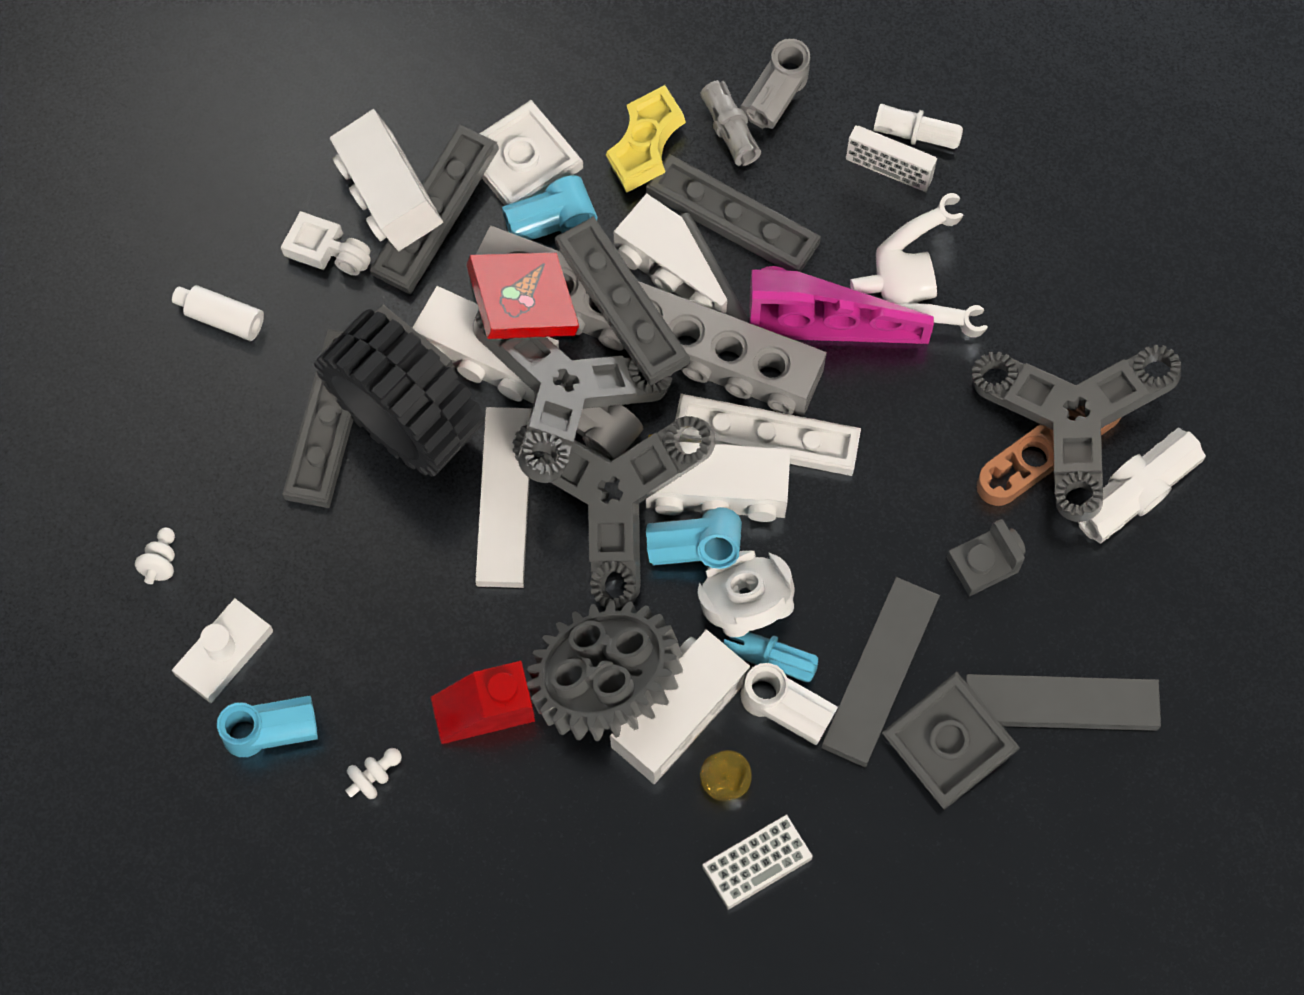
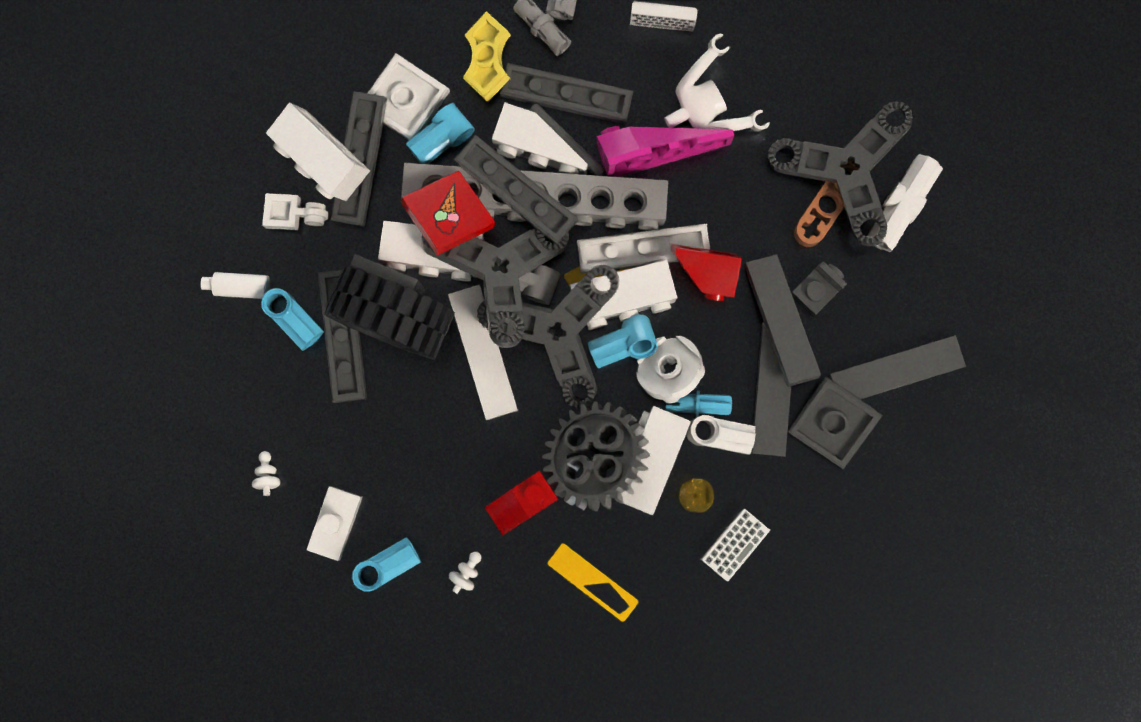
camera: 20 degrees left, 15 degrees up
none -> medium azure piece [261,288,324,351]
none -> yellow sticker [548,543,639,622]
none -> red slope [670,244,742,301]
none -> dark grey tile [744,254,821,387]

